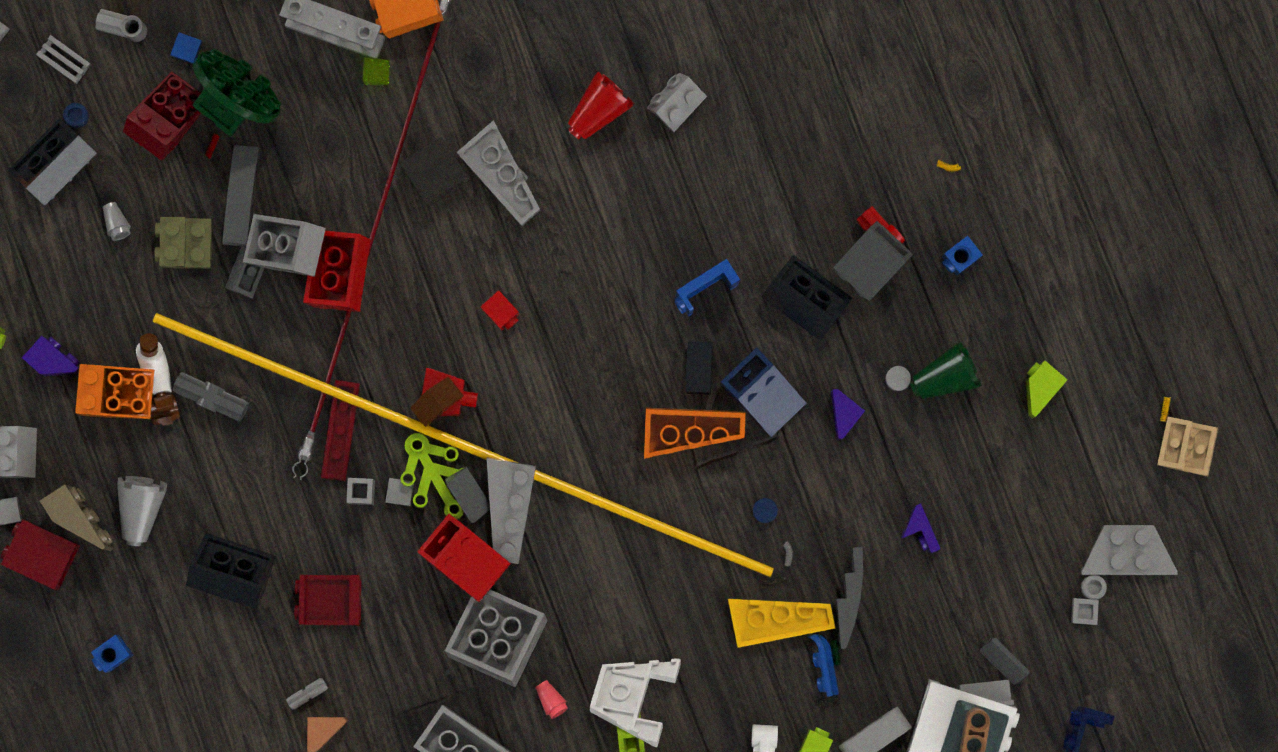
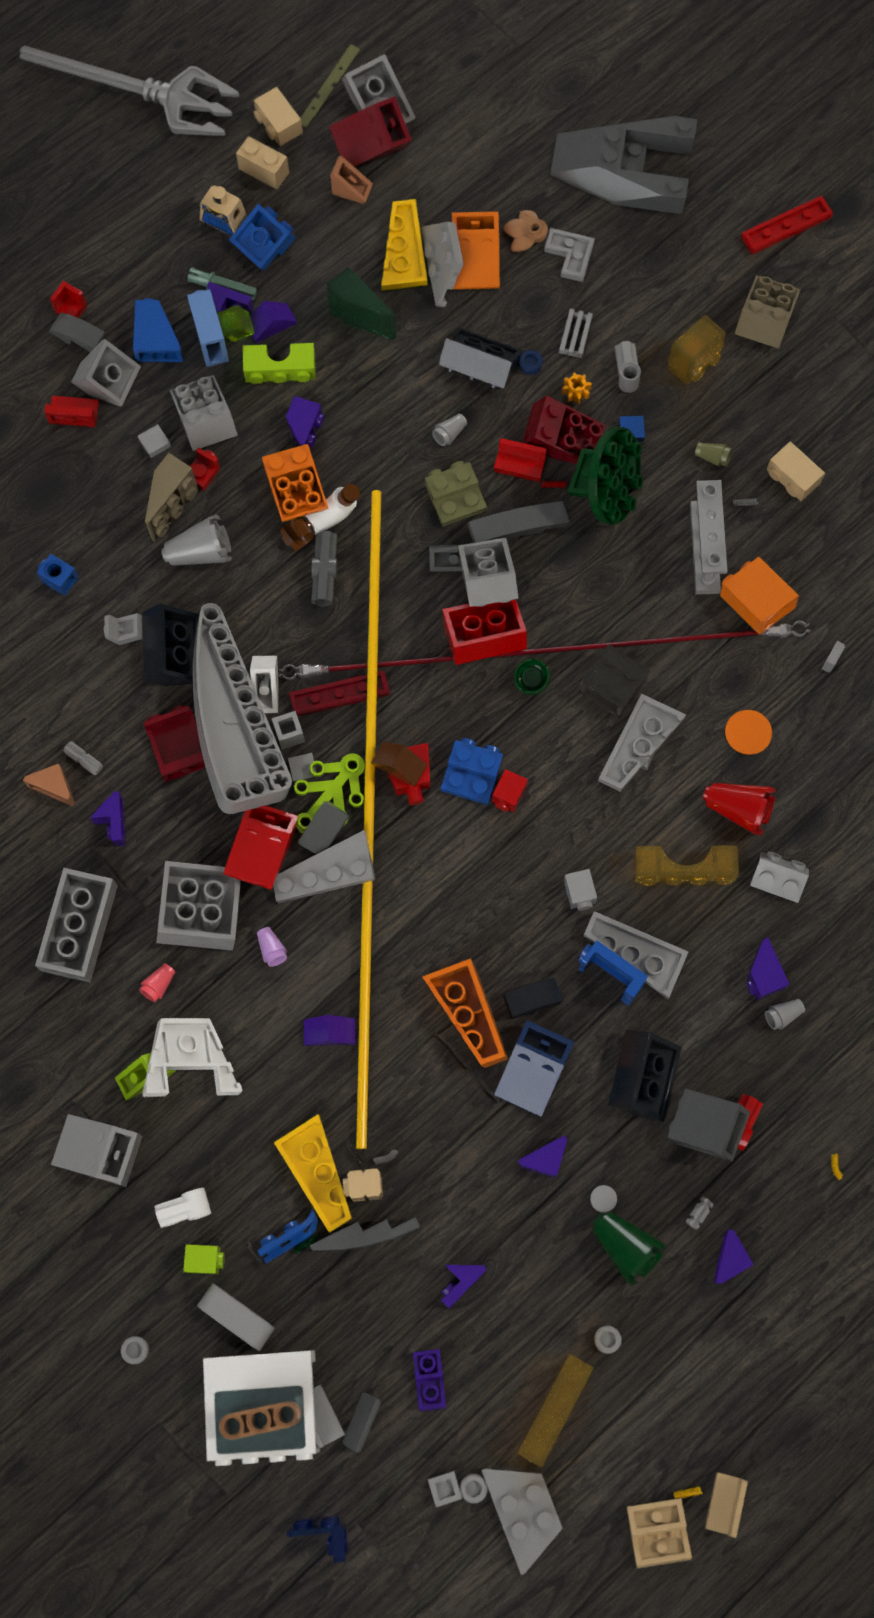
camera: 75 degrees right, 10 degrees down
dark red panel [0,519,81,590] -> none
clear neon green slope [363,57,390,85] -> none
dark blue tile [753,498,778,523] -> none
blue brick [942,236,983,275] -> none
lime slope [1026,361,1067,419] -> none
none -> dark purple slope [90,791,126,847]
none -> light grey bracket [104,613,143,645]
none -> red bracket [190,448,220,491]
none -> light grey beam [193,603,292,814]
none -> white slope [250,656,278,713]
none -> lavender cone [257,927,287,967]
none -> dark purple slope [304,1015,356,1046]
none -> tan brick [343,1168,383,1202]
none -> dark purple slope [413,1349,446,1412]
none -> blue plate [441,738,503,805]
none -> red panel [494,438,547,482]
none -> dark green hair [514,658,551,695]
none -> clear yellow brick [517,1354,594,1468]
none -> light orange gear [562,372,592,404]
none -> light grey brick [563,869,597,911]
none -> light grey wing [584,911,688,999]
none -> light grey tile [594,1326,621,1354]
none -> clear yellow arch [634,846,739,886]
none -> light grey piece [686,1197,713,1229]
none -> tan panel [705,1472,748,1538]
none -> dark purple slope [713,1229,754,1284]
none -> orange sticker [725,710,772,755]
none -> dark purple slope [746,938,790,1000]
none -> light grey cone [765,999,805,1030]

